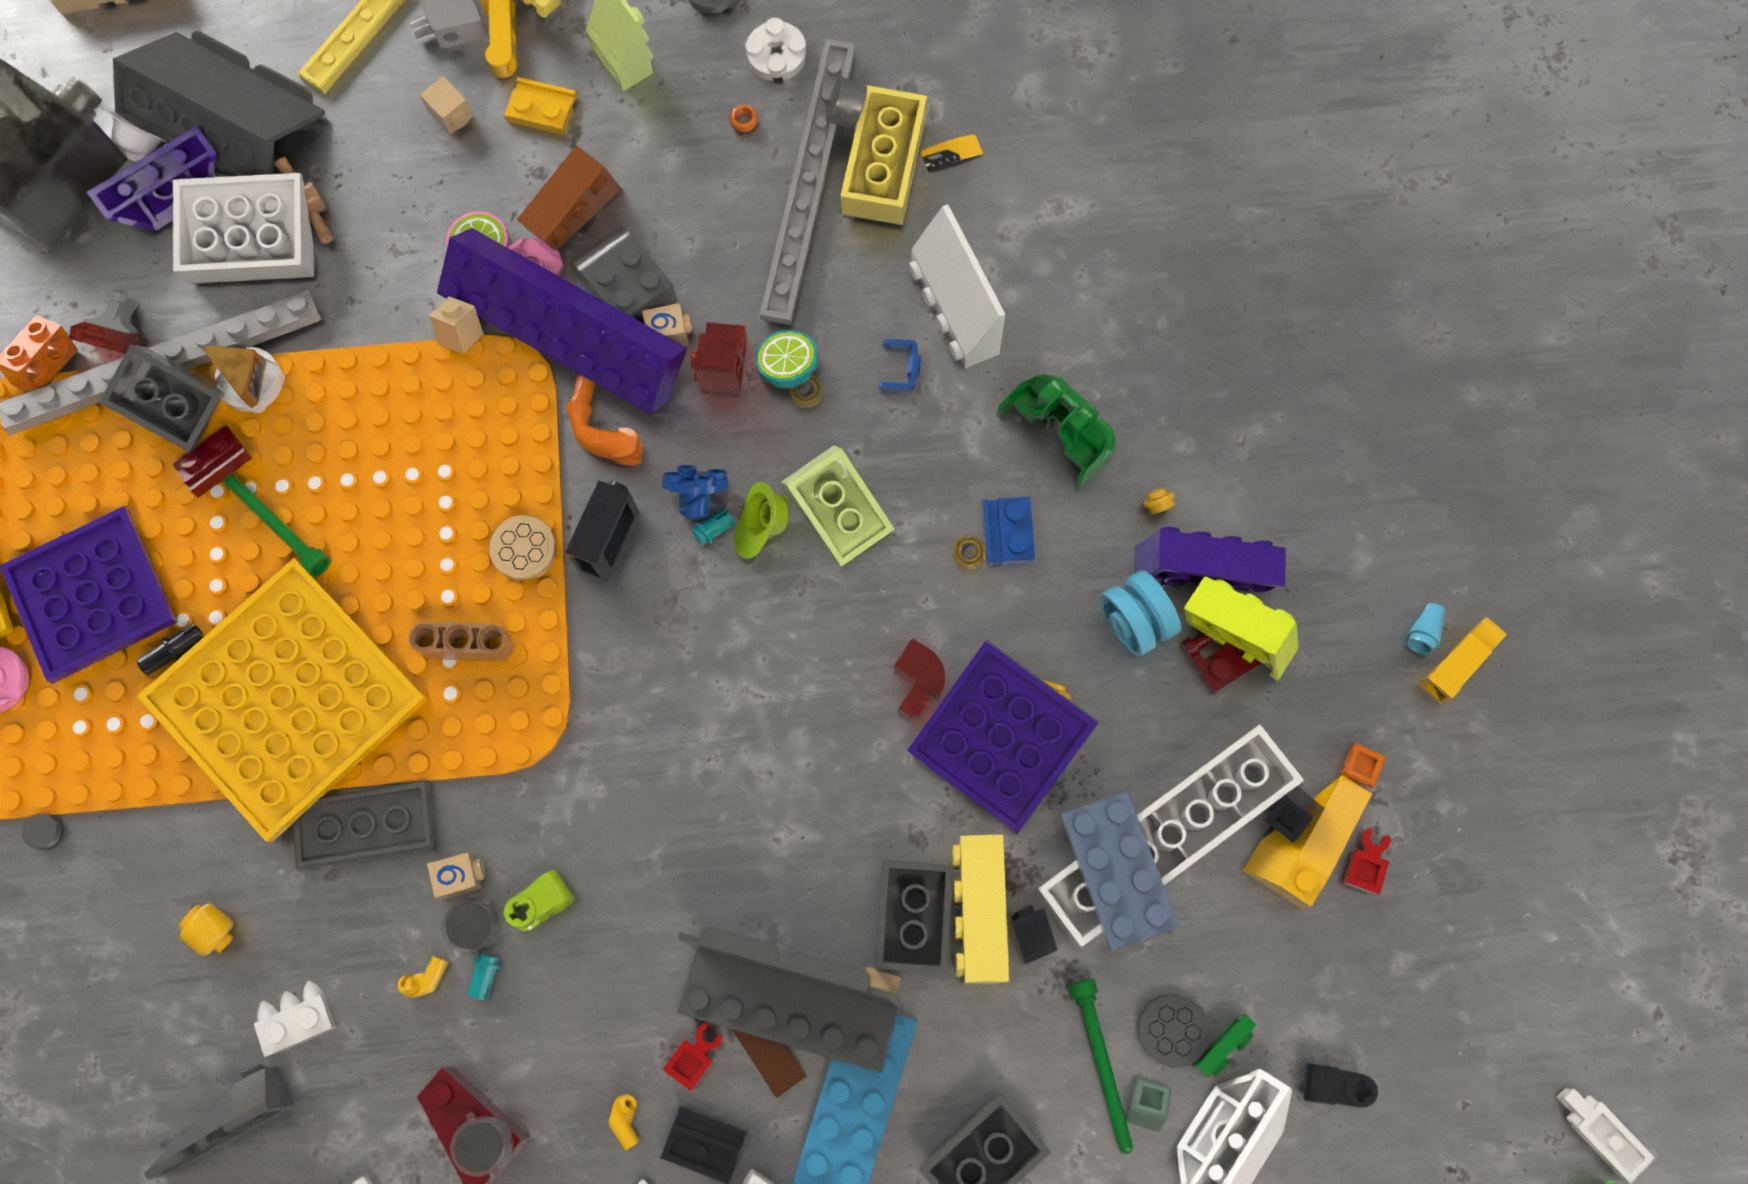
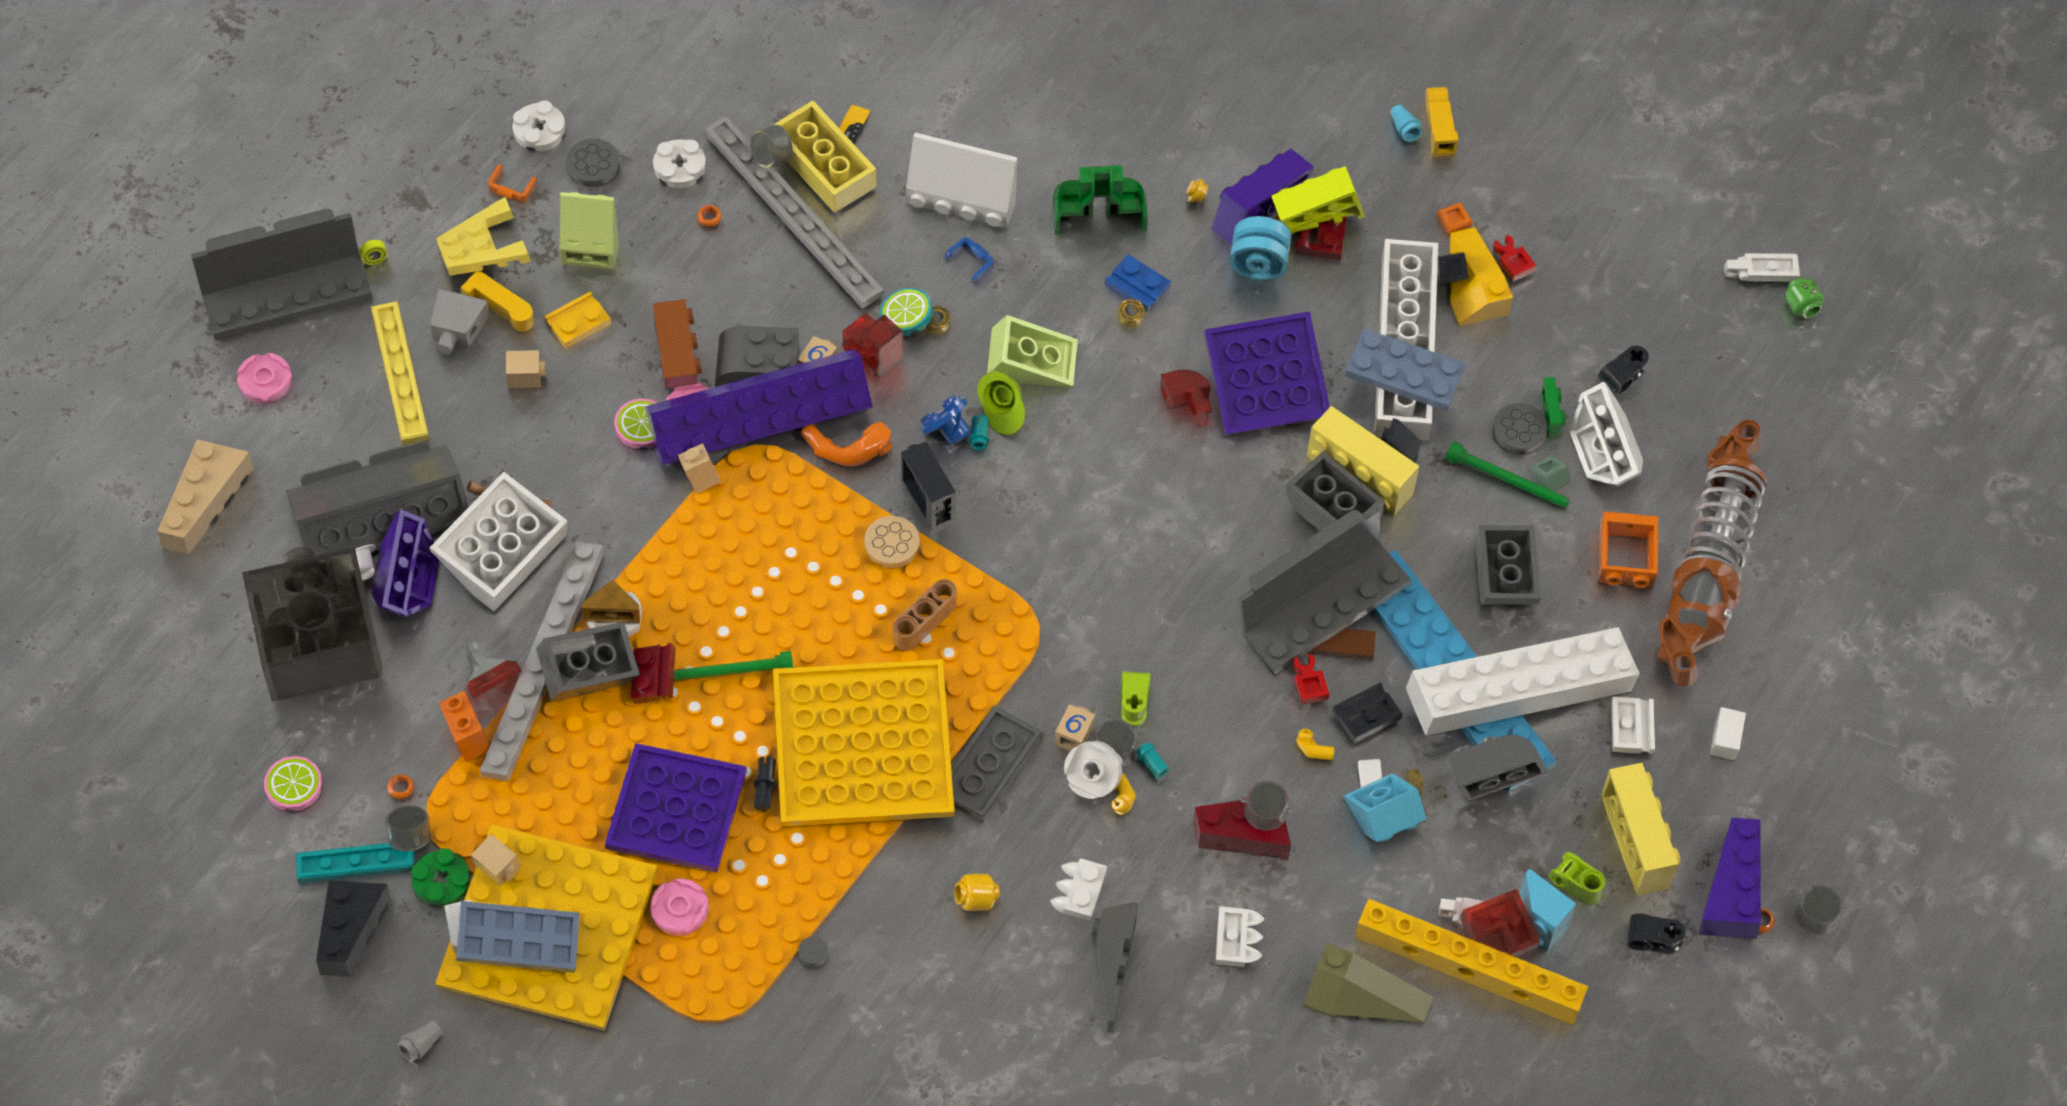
camera: 55 degrees left, 15 degrees down
none -> white plate [1064,741,1122,799]

